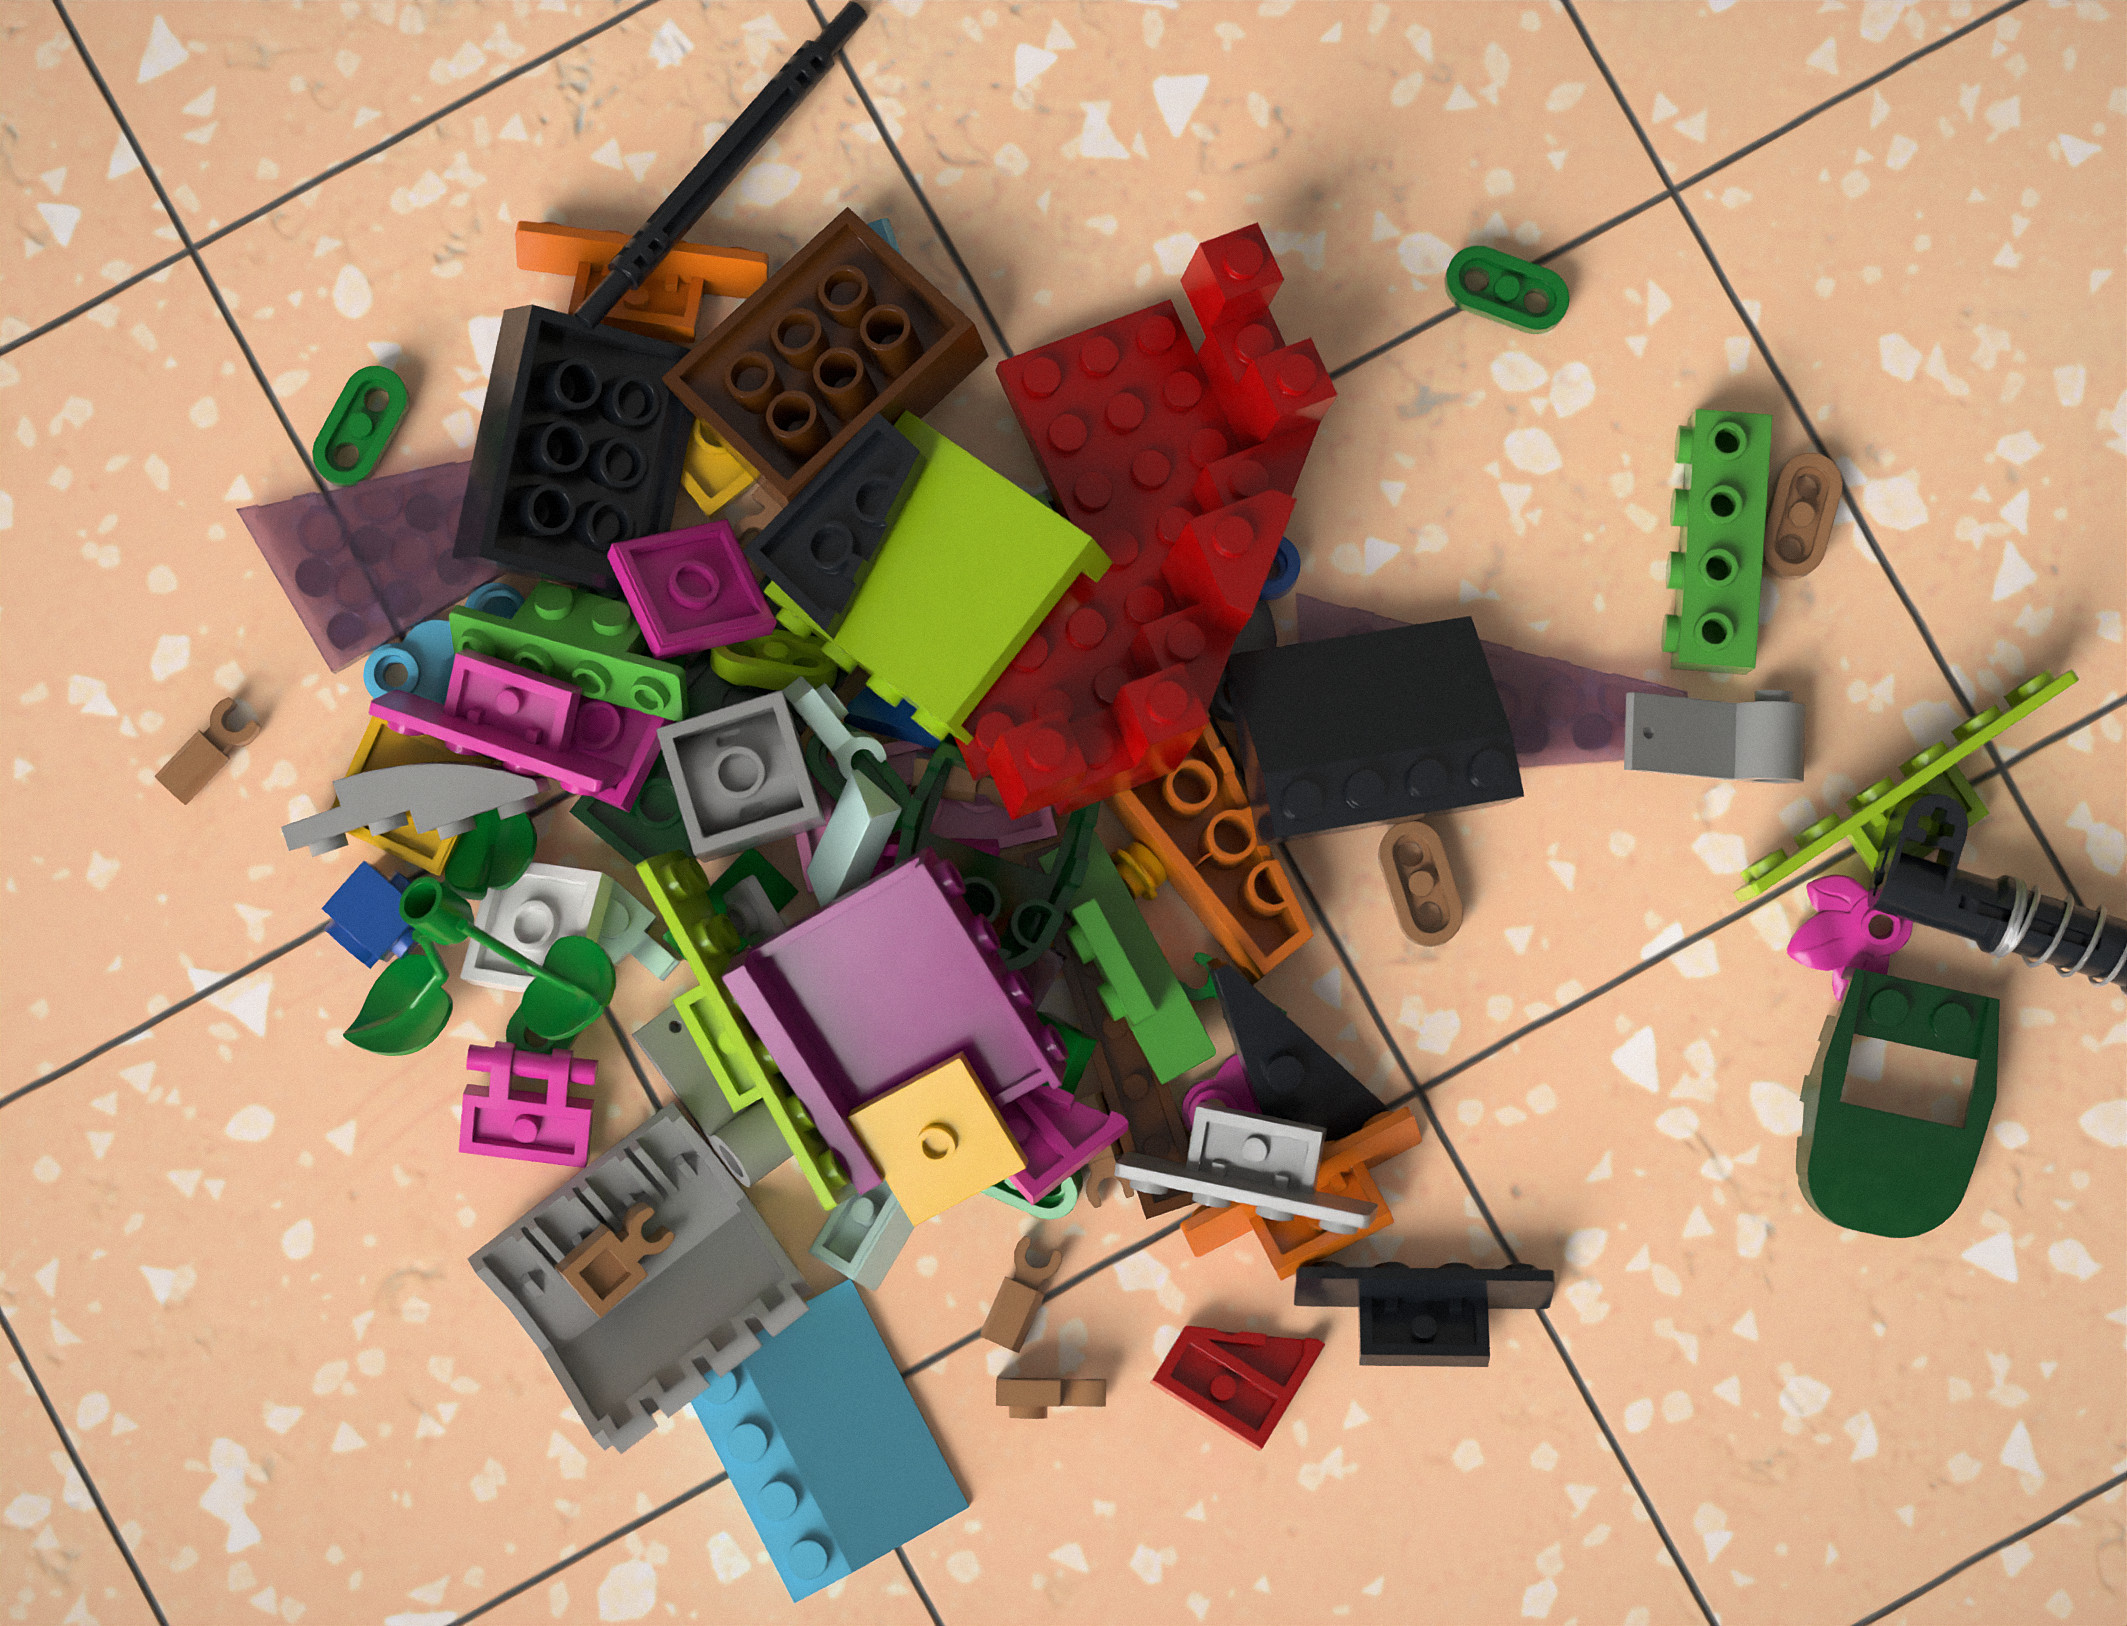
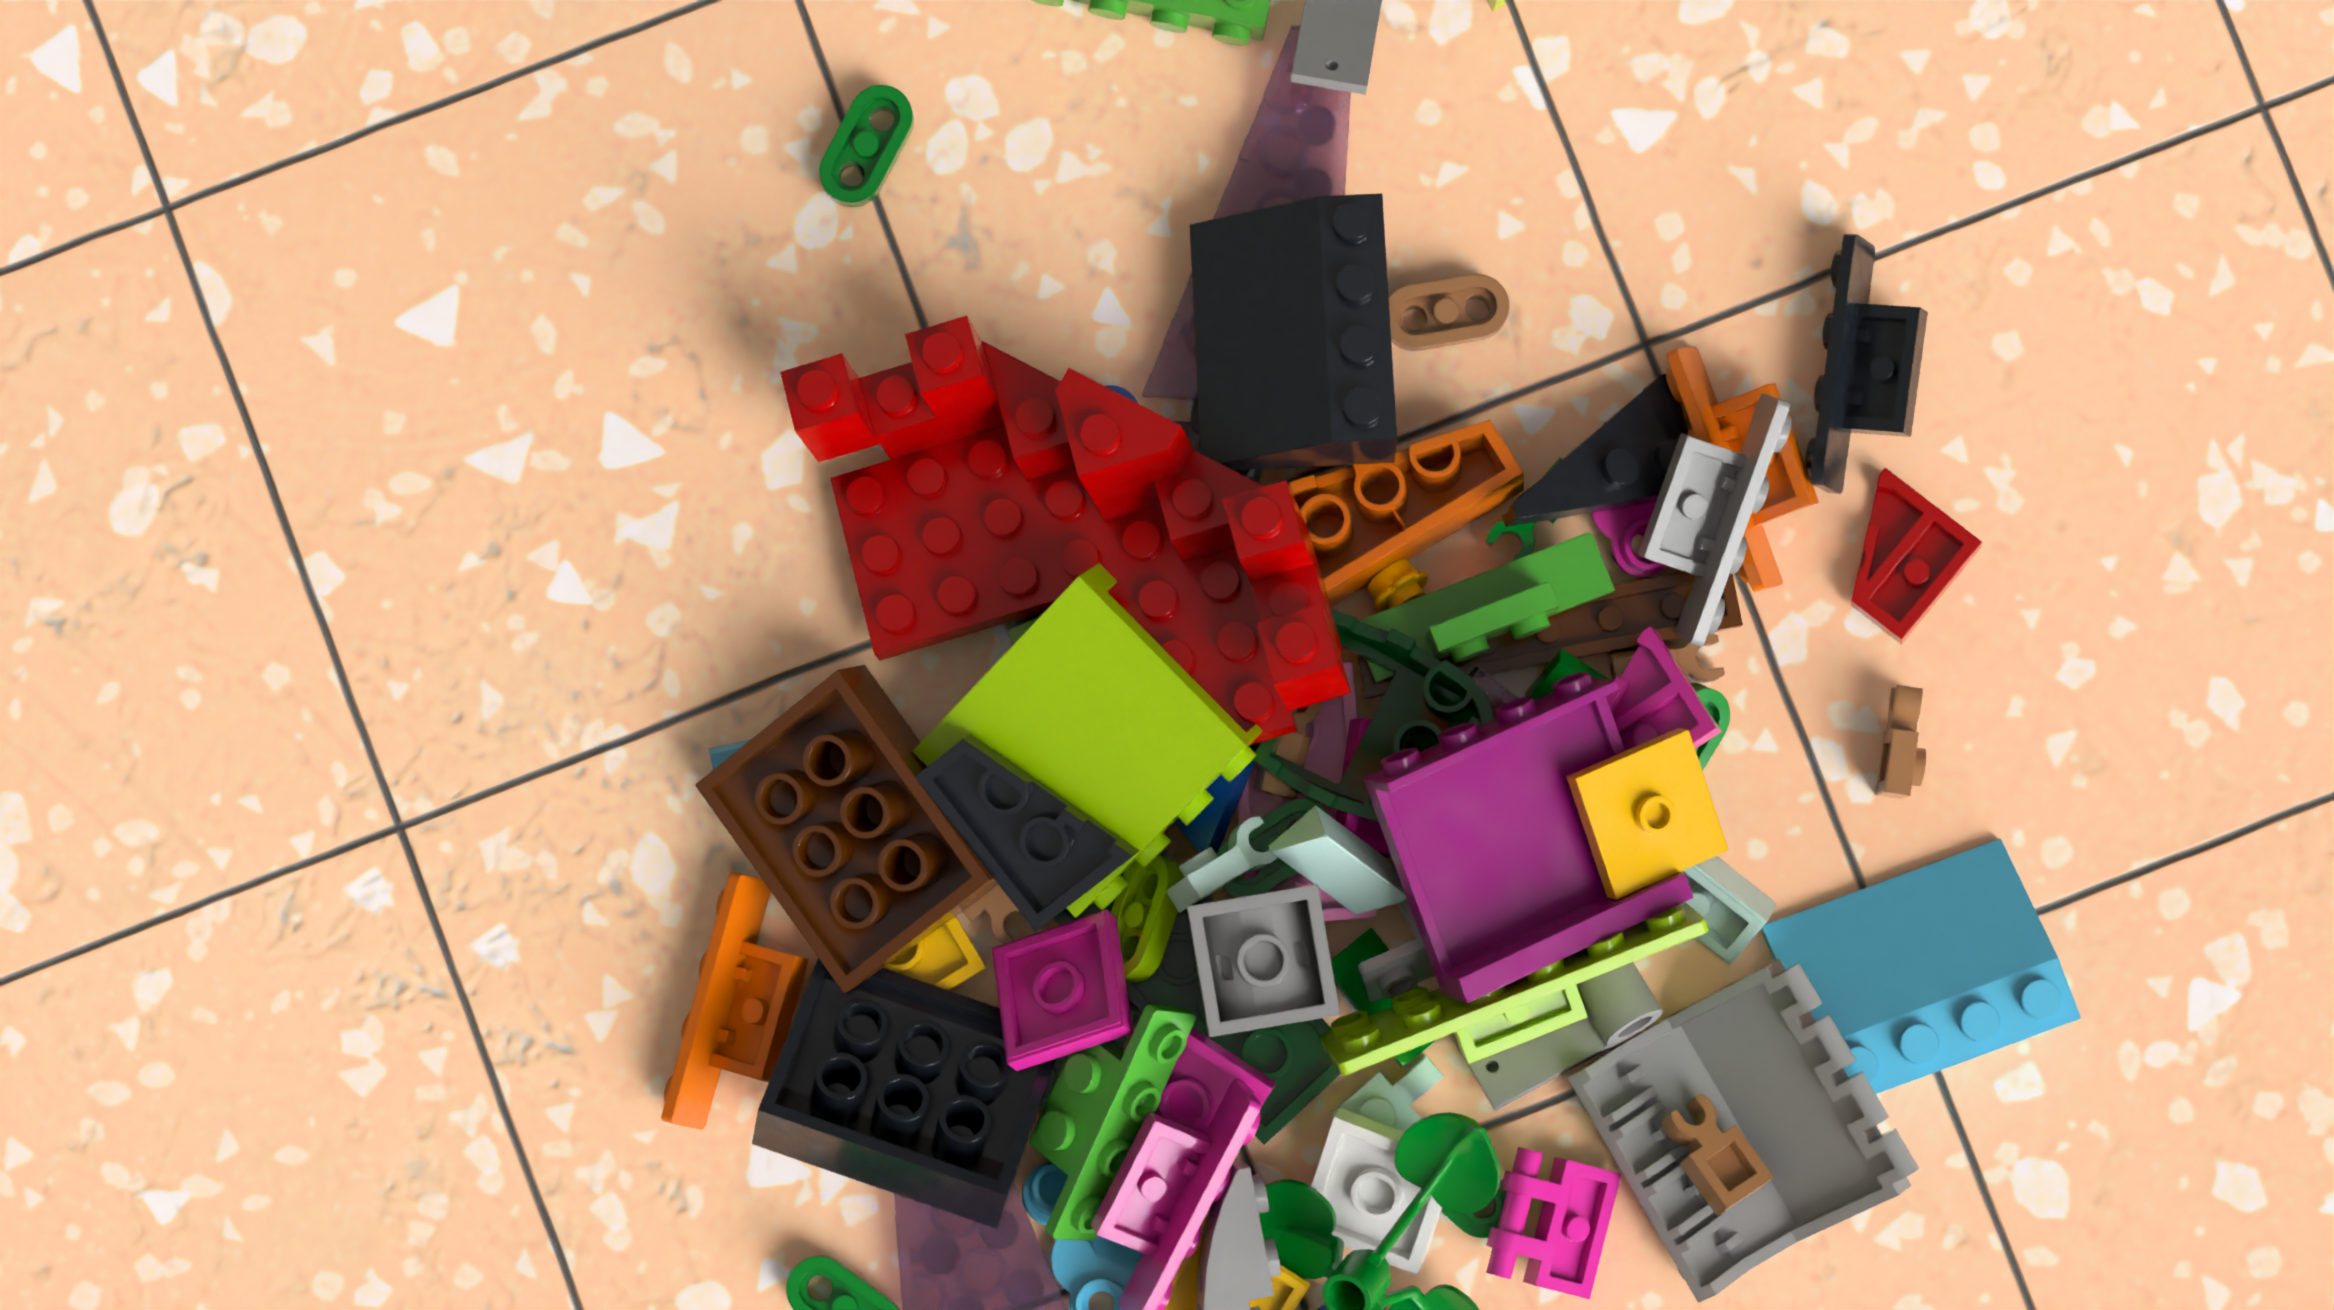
camera: 80 degrees left, 0 degrees up
black axle [573,1,868,331] -> none
medium nougat bar [979,1236,1062,1353] -> none

